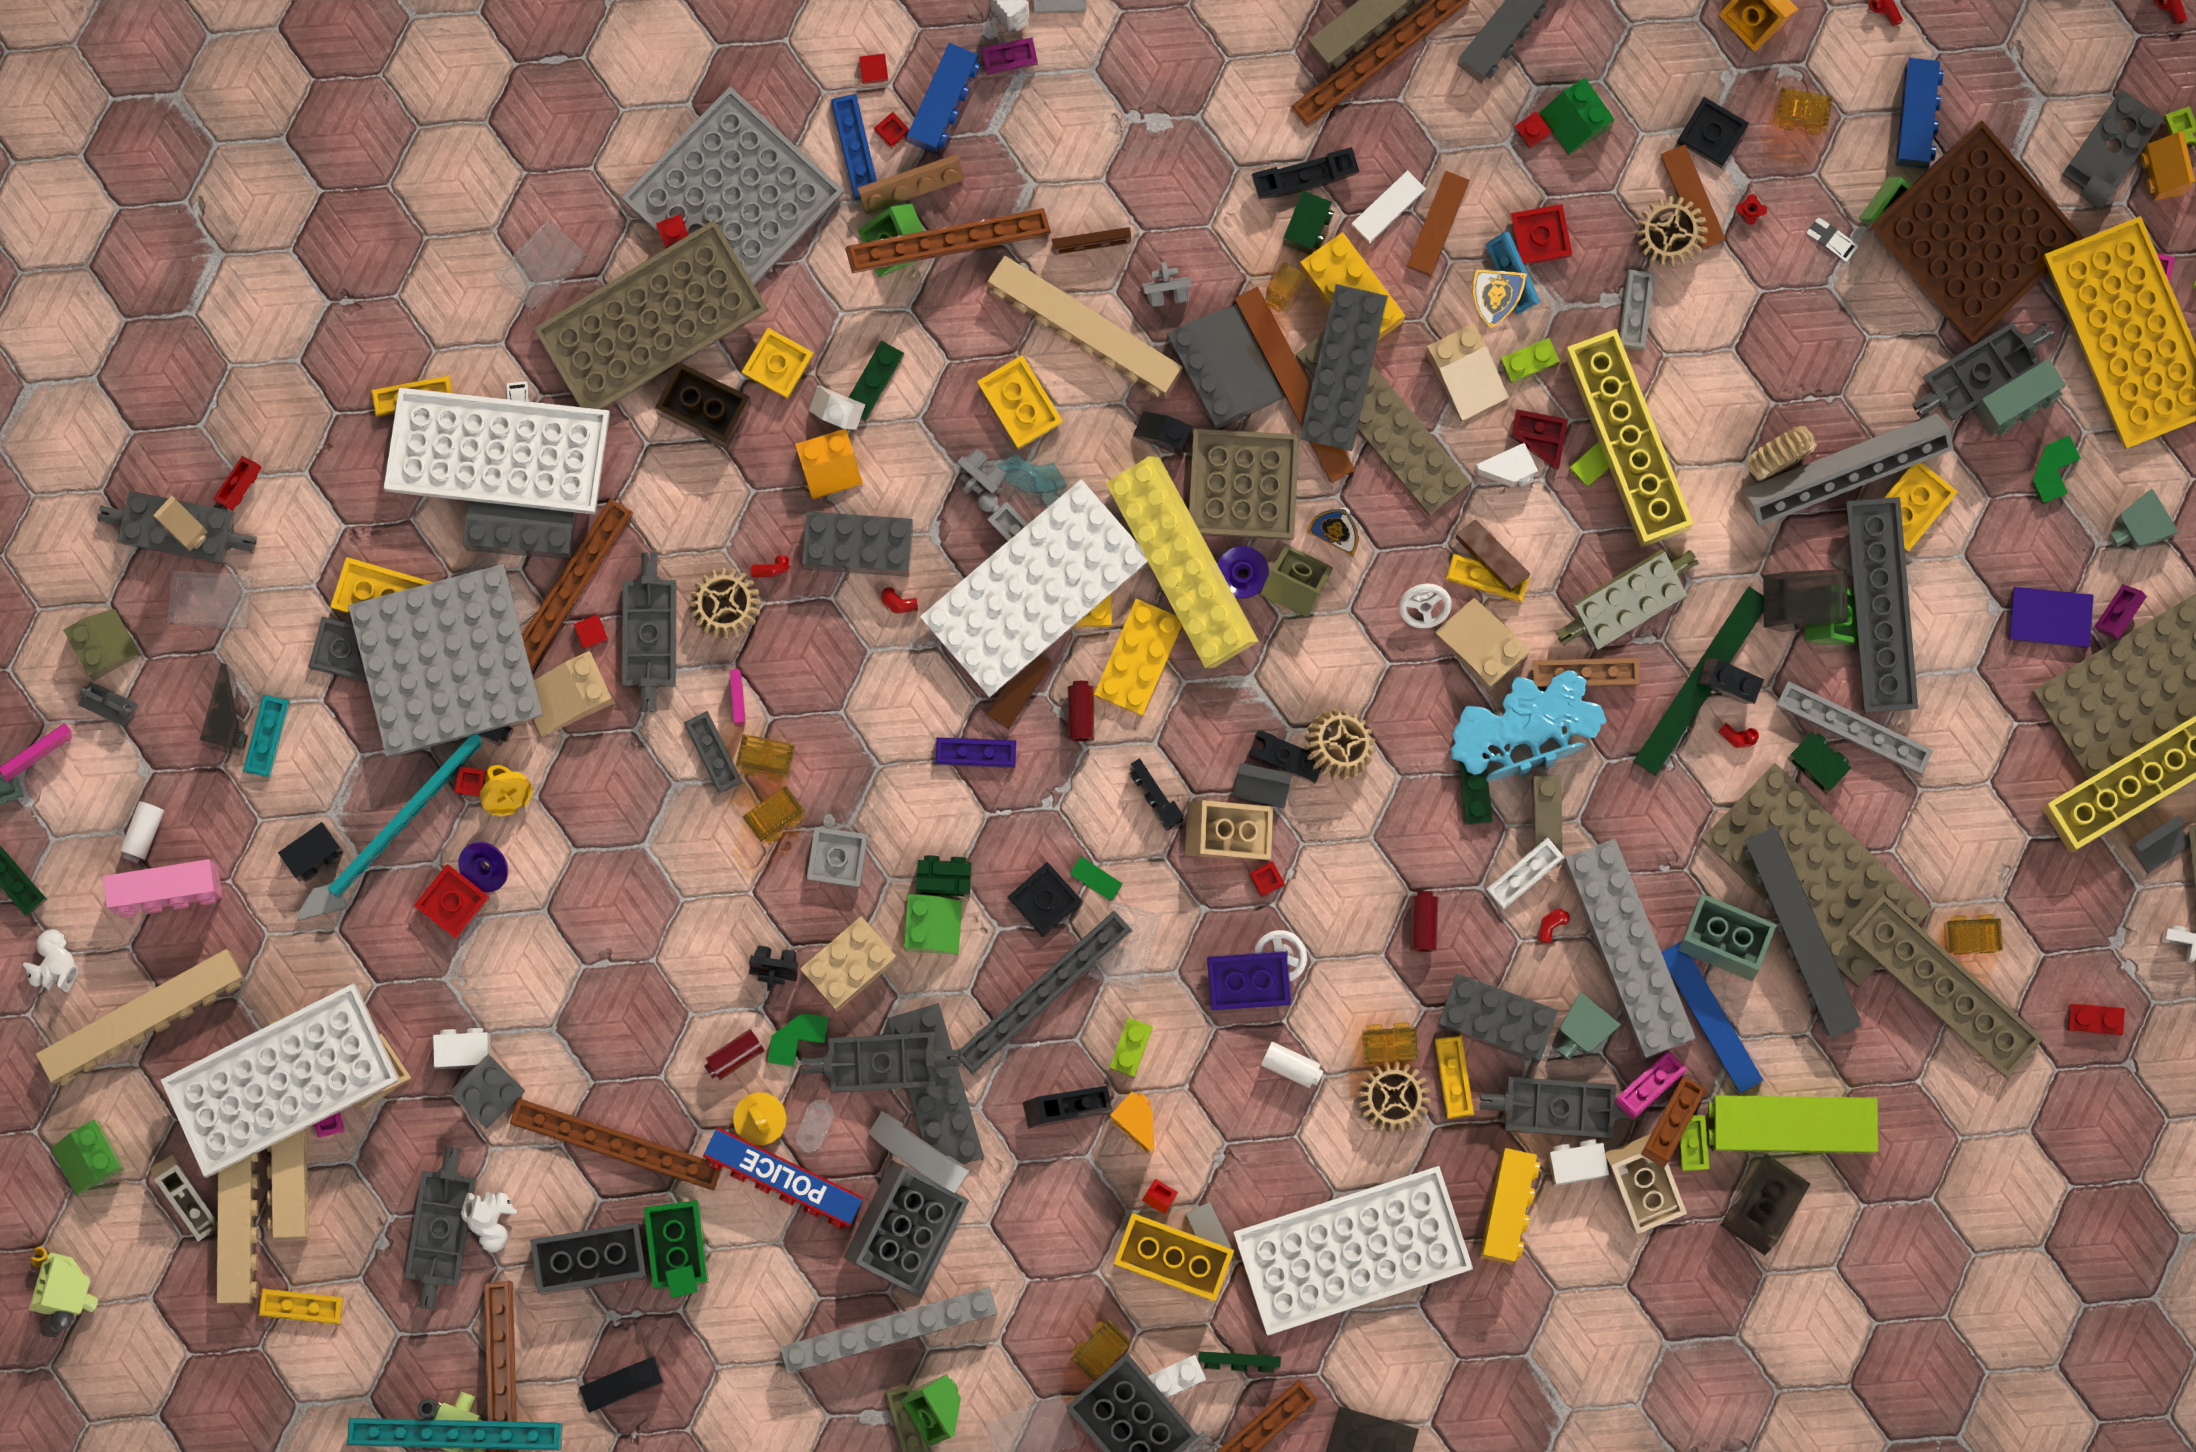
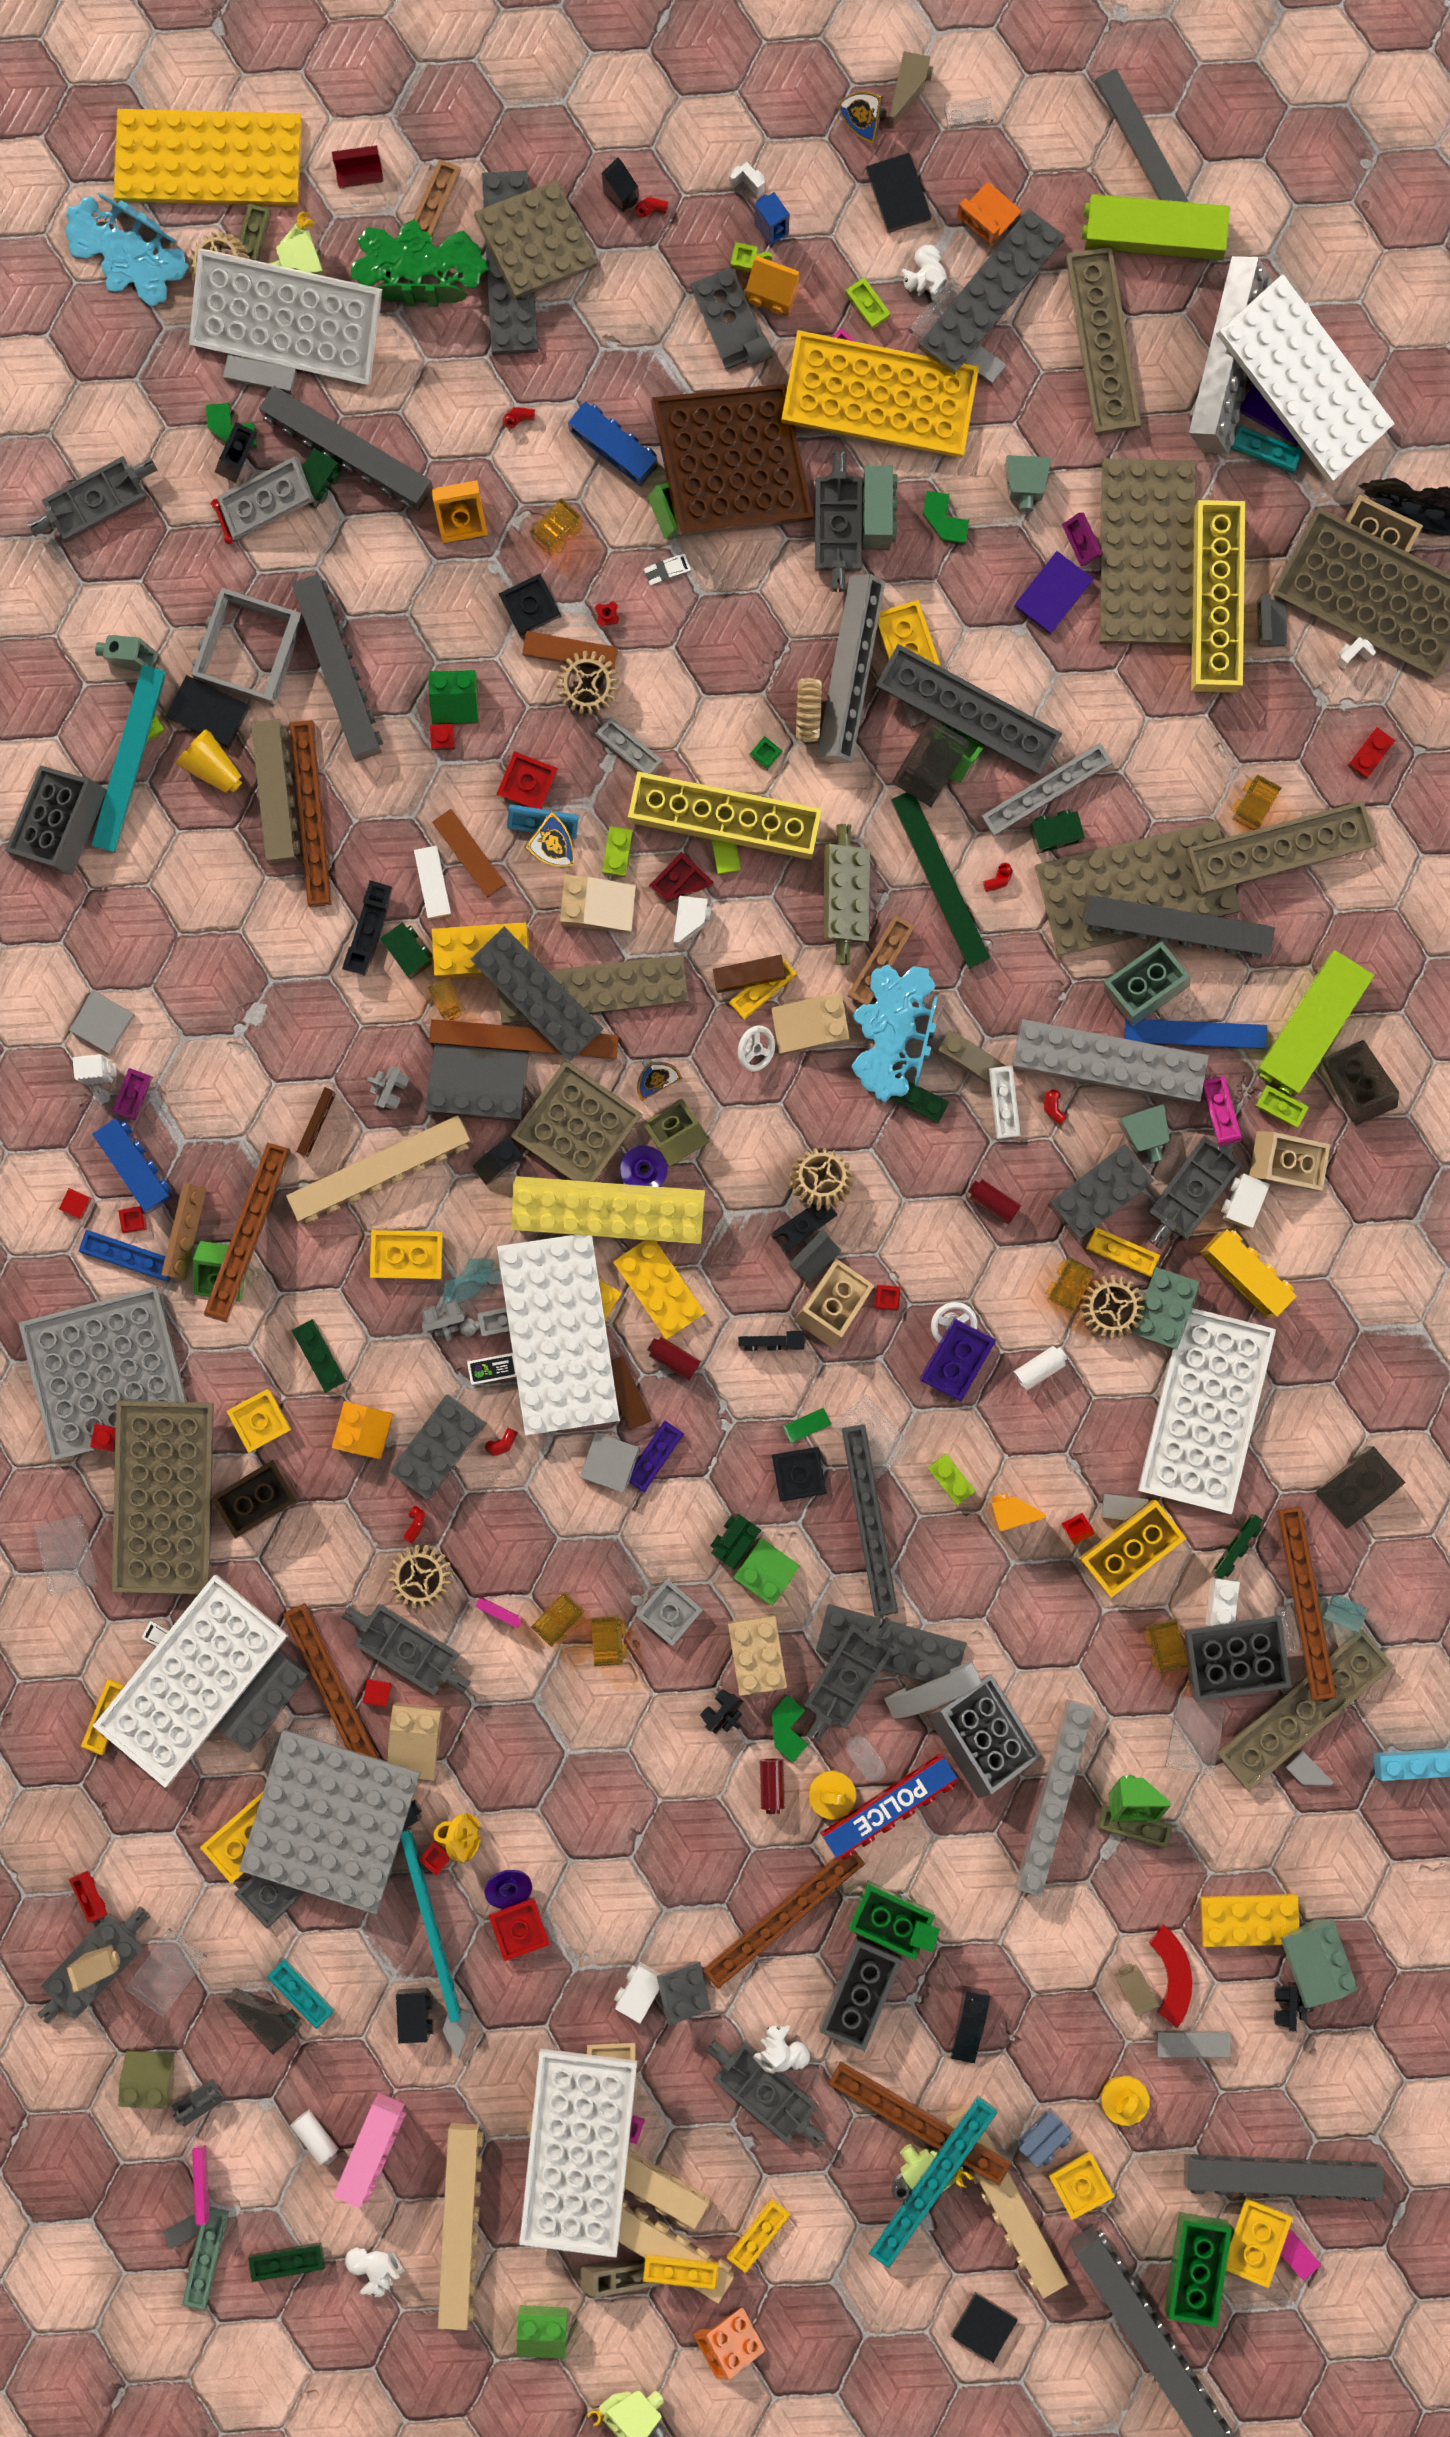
camera: 55 degrees left, 5 degrees up
dark grey tile [684,711,743,794] -> none
white slope [809,386,865,429] -> none
black slope [1023,1086,1113,1129] -> none
dark orange tile [1641,1076,1707,1168] -> none
black brick [1697,659,1764,704] -> none
none -> tile [467,1353,516,1385]
none -> light grey tile [580,1432,640,1493]
none -> yellow tile [643,2254,719,2290]
none -> orange bracket [693,2308,765,2380]
none -> green tile [750,736,783,770]
none -> sand green plate [1131,1267,1202,1350]

